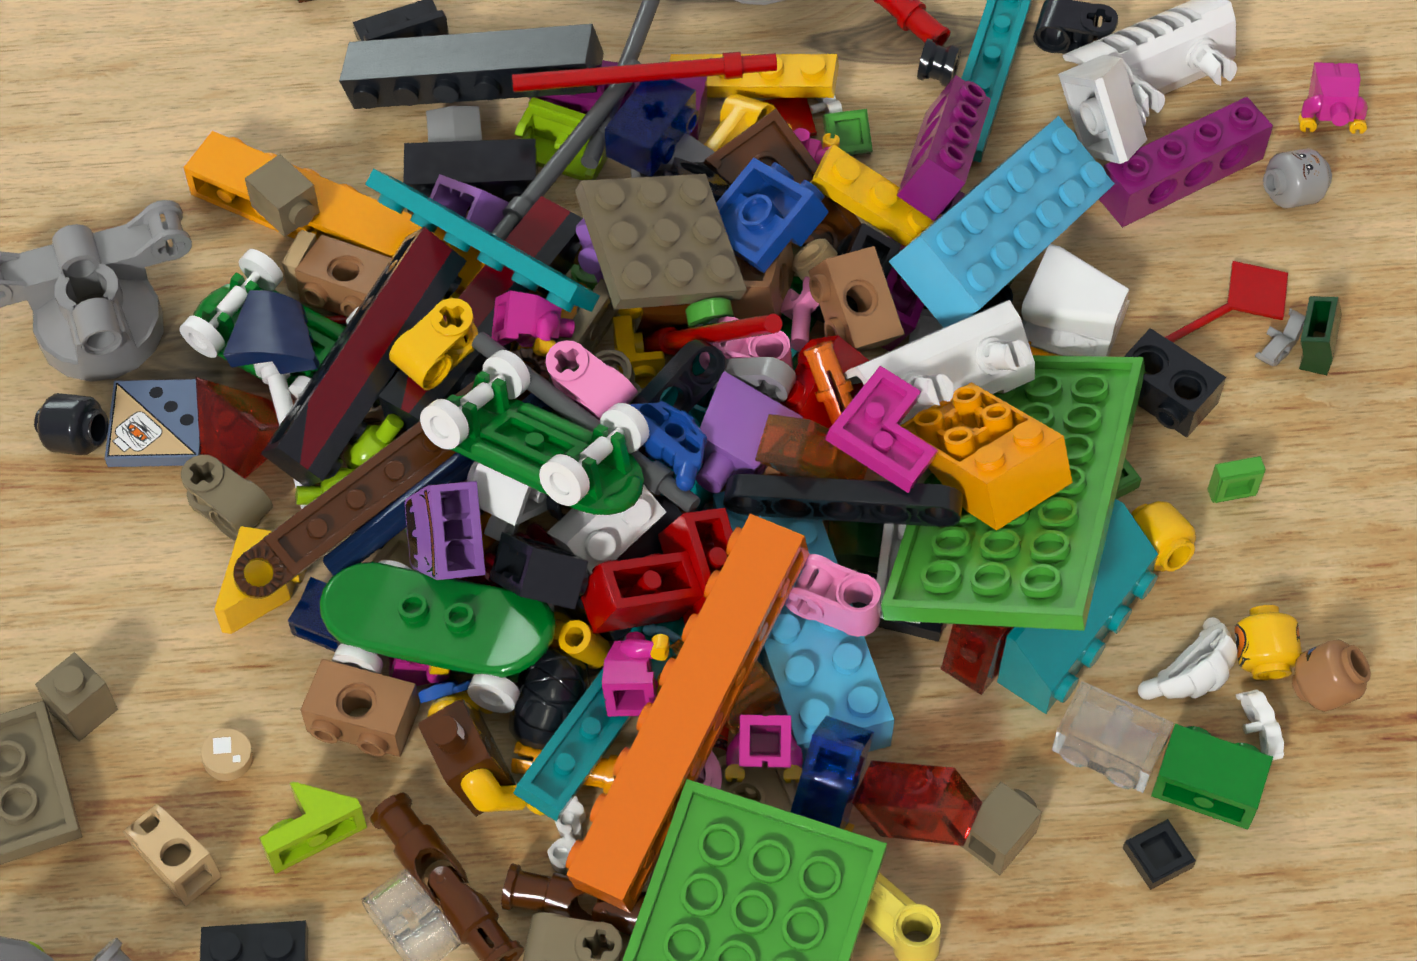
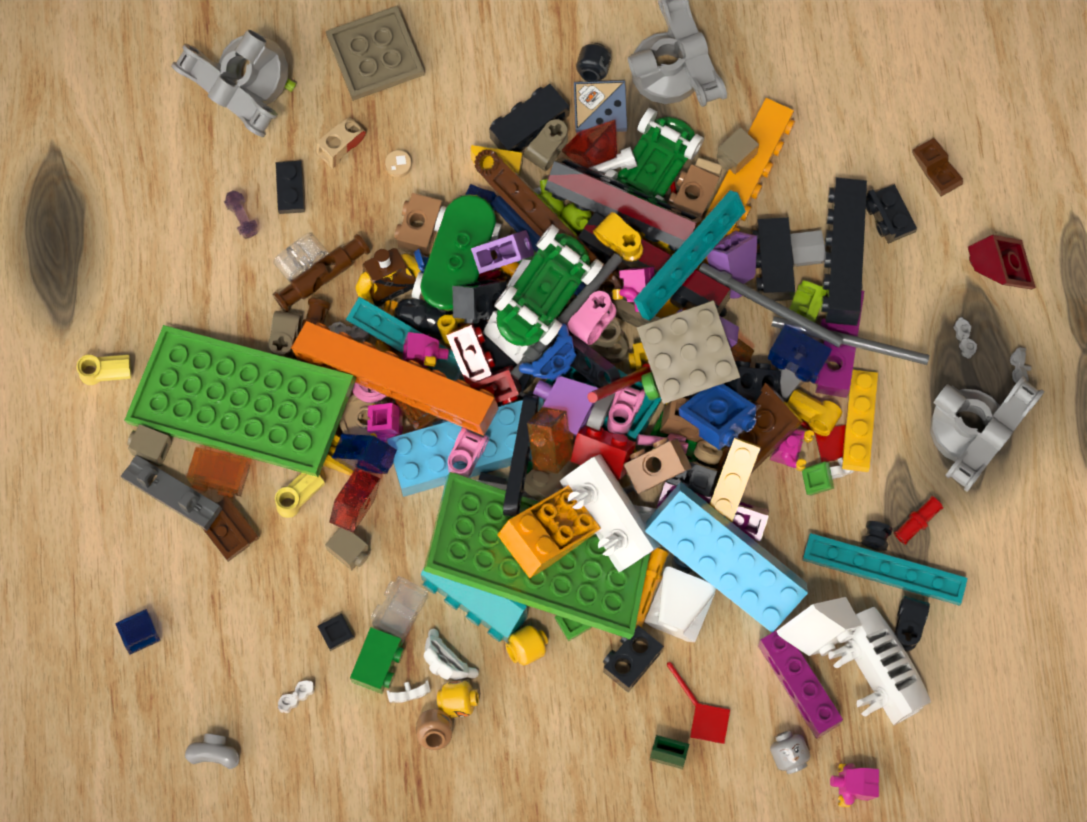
camera: 90 degrees right, 15 degrees up
dark tan brick [35,652,118,742] -> none
dark blue slope [223,290,320,374] -> none
lime slope [259,782,367,874] -> none
red bar [512,52,777,92] -> none
orange pin [803,341,854,425] -> none
dark pink plate [825,366,938,493] -> none
magenta brick [897,75,991,221] -> none
bright green tile [1207,456,1266,503] -> none
light grey piece [1255,308,1305,366] -> none
none -> white piece [278,680,315,713]
none -> black brick [489,84,569,152]

